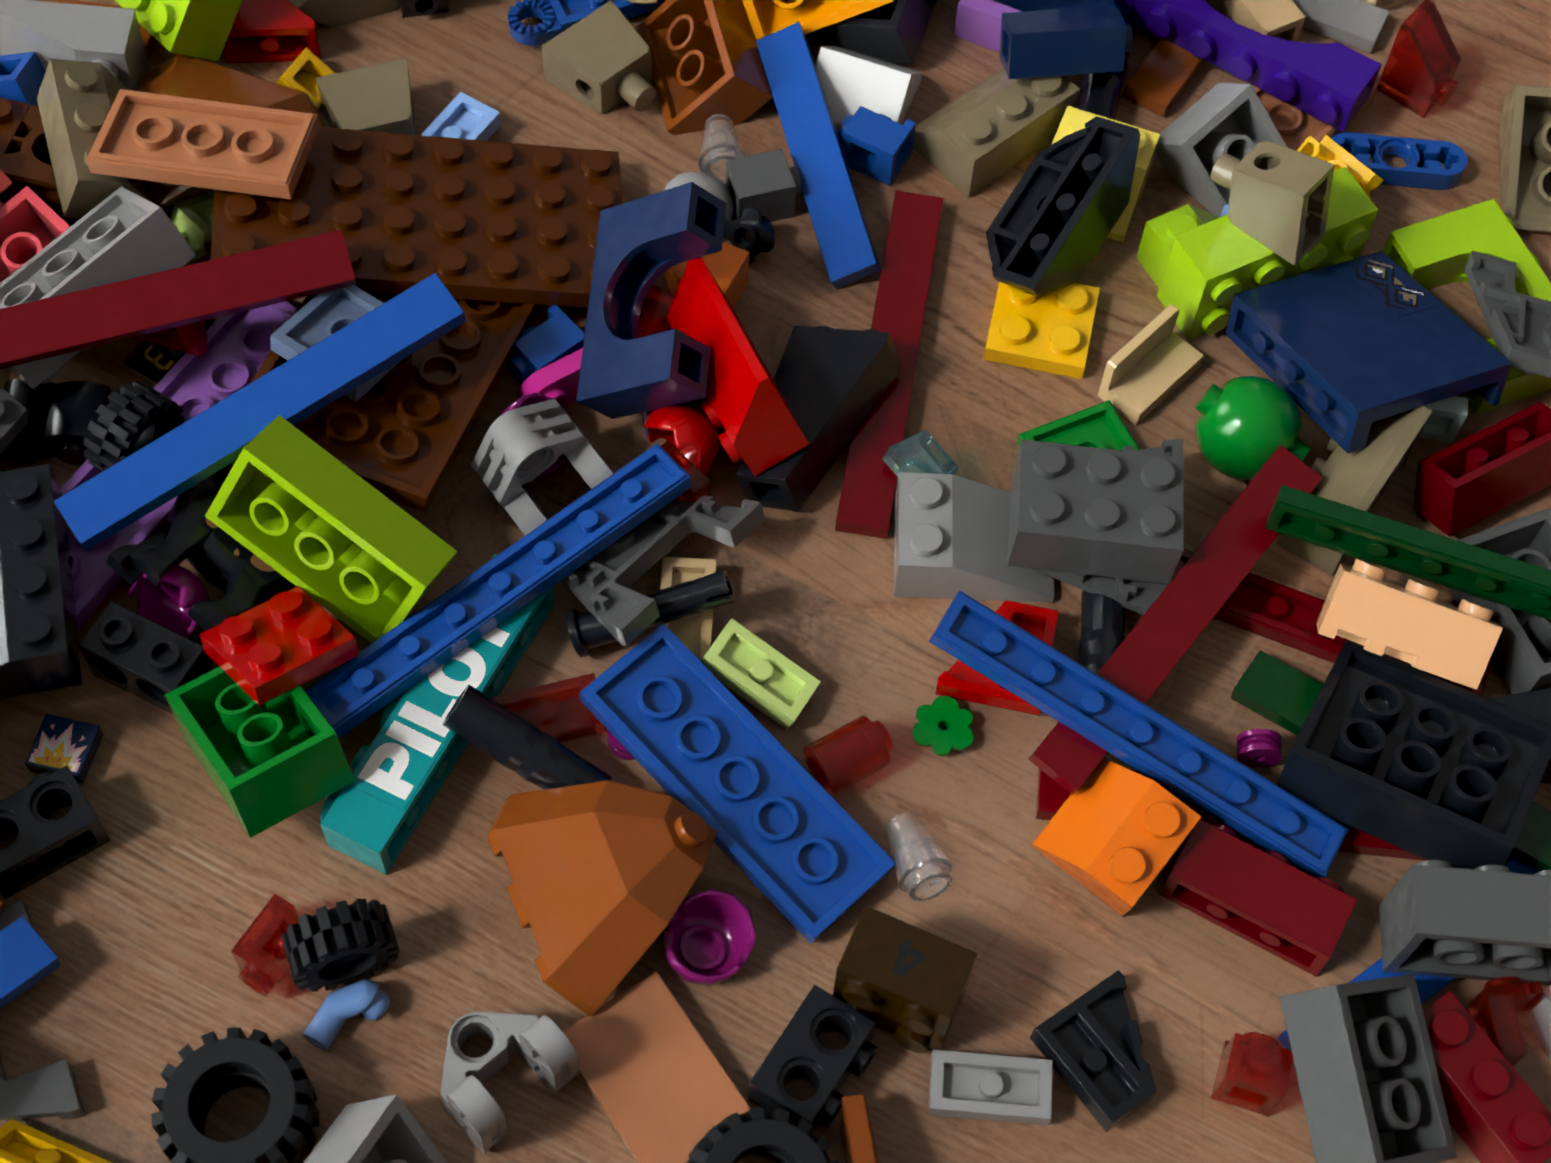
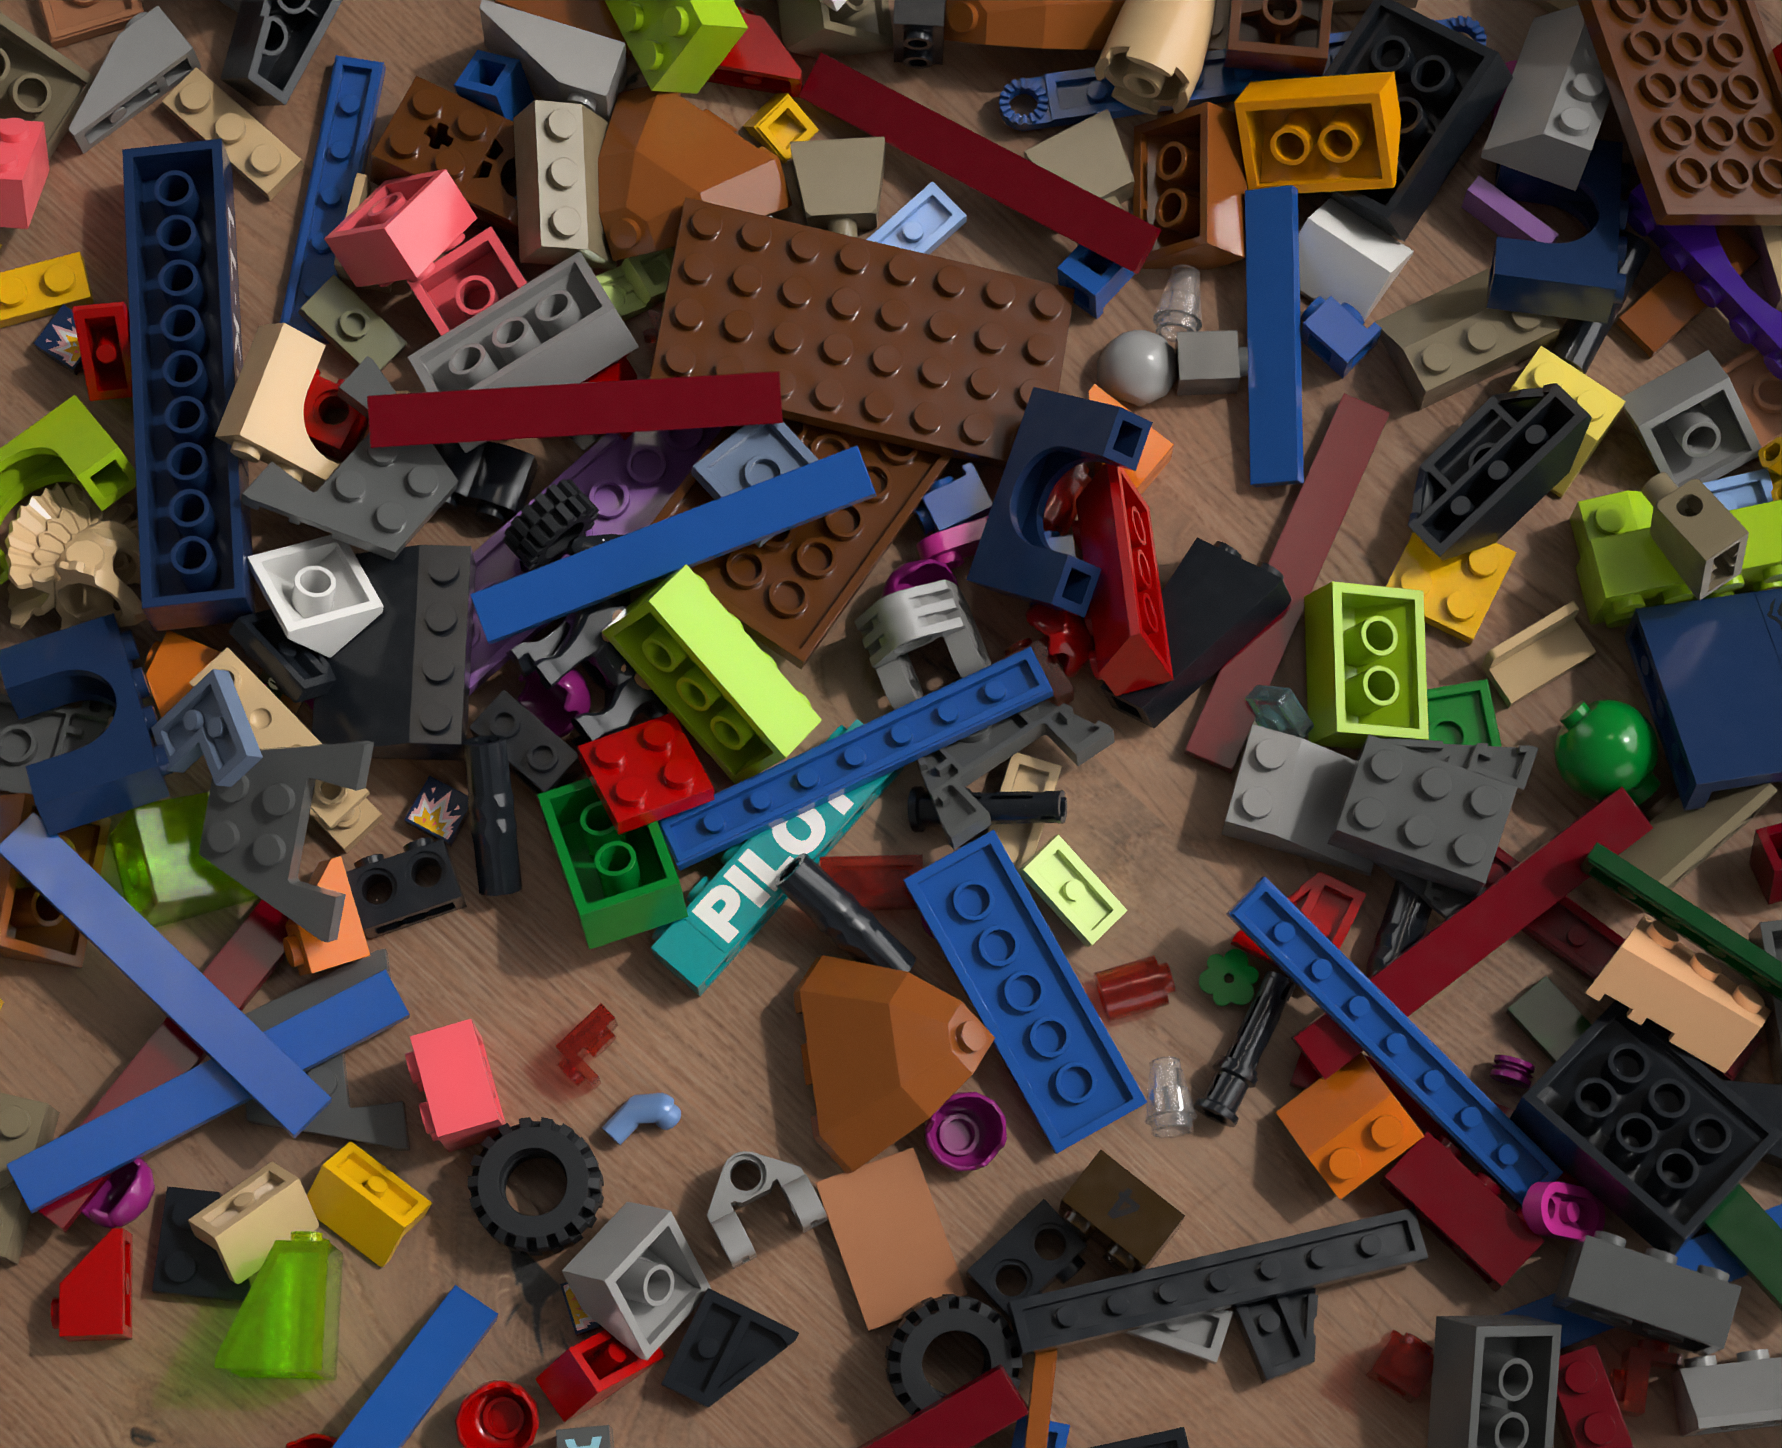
camera: 20 degrees right, 15 degrees up
nougat tile [86,89,320,200] -> none
black tyre [282,899,400,991] -> none
black plate [723,207,775,264] -> none
none -> coral brick [405,1019,506,1152]
none -> black axle [463,735,522,896]
none -> dark red tile [799,52,1161,275]
none -> black plate [1007,1207,1428,1357]
none -> blue brick [1057,244,1135,319]
none -> black pin [1193,971,1296,1127]
none -> lime slope [1304,581,1429,749]
none -> dark pink plate [1522,1182,1605,1242]

